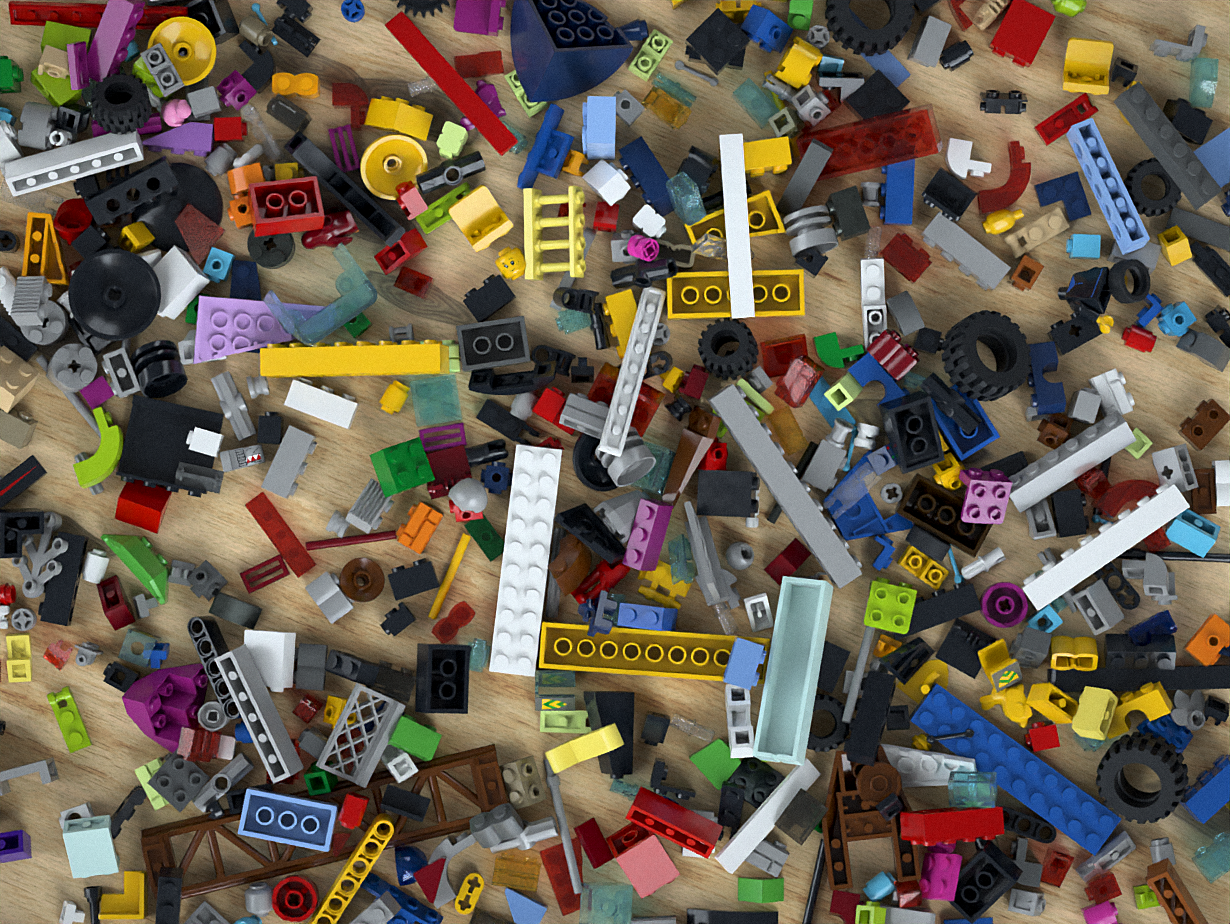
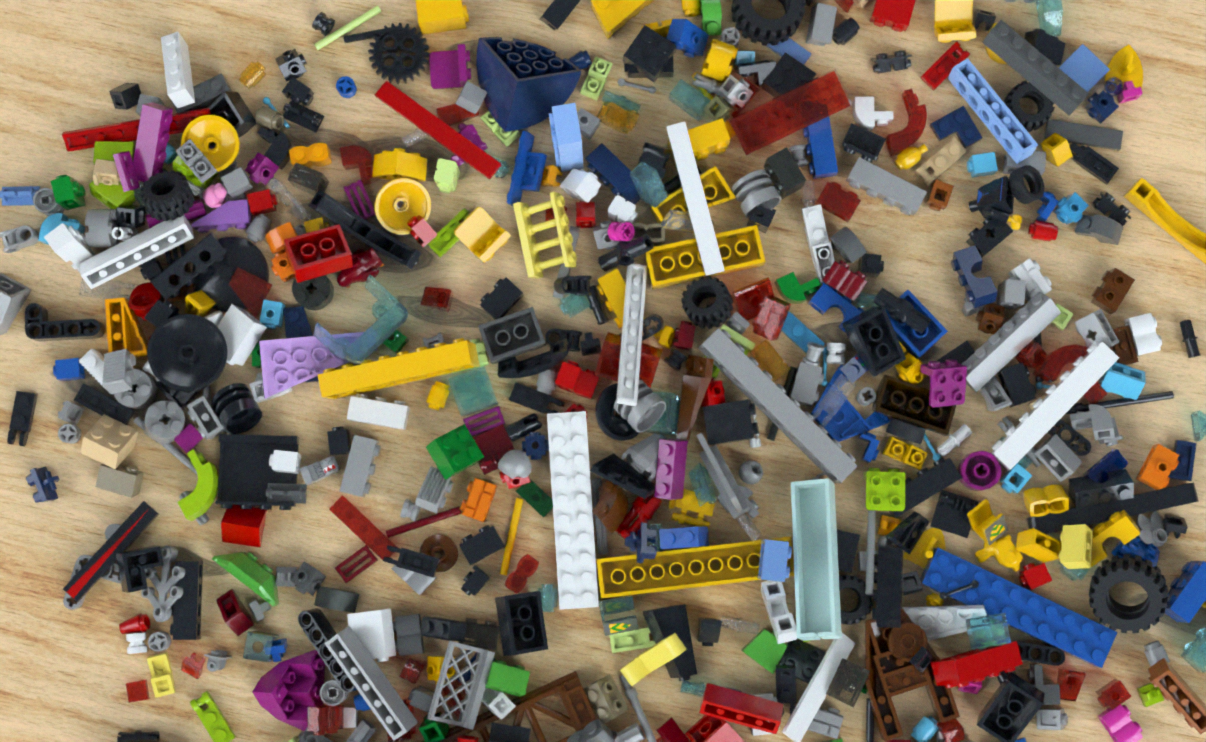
camera: 10 degrees left, 5 degrees down
white brick [82,549,110,584] -> none
black brick [103,661,141,693] -> none
light grey piece [211,371,257,441] -> none
white arm [233,144,264,168] -> none
light grey wheel [247,374,270,399] -> none
red slope [374,228,428,275] -> none
black piece [415,151,486,195] -> none
yellow head [495,246,526,281] -> none
light grey brick [559,393,609,439] -> none
black bracket [649,757,696,800] -> none
light grey wheel [653,322,670,346] -> none
white slope [743,592,774,632] -> none
dark red slope [763,538,811,586] -> none
dark grey tile [776,138,834,216] -> none
yellowish green brick [824,372,863,411] -> none
dark pink plate [917,853,962,901] -> none
black tyre [942,310,1031,402] -> none
dark grey brick [1009,627,1052,669] -> none
light grey hinge [1075,830,1136,883] -> none
none -> black hinge [383,545,440,578]
none -> light grey panel [455,81,487,114]

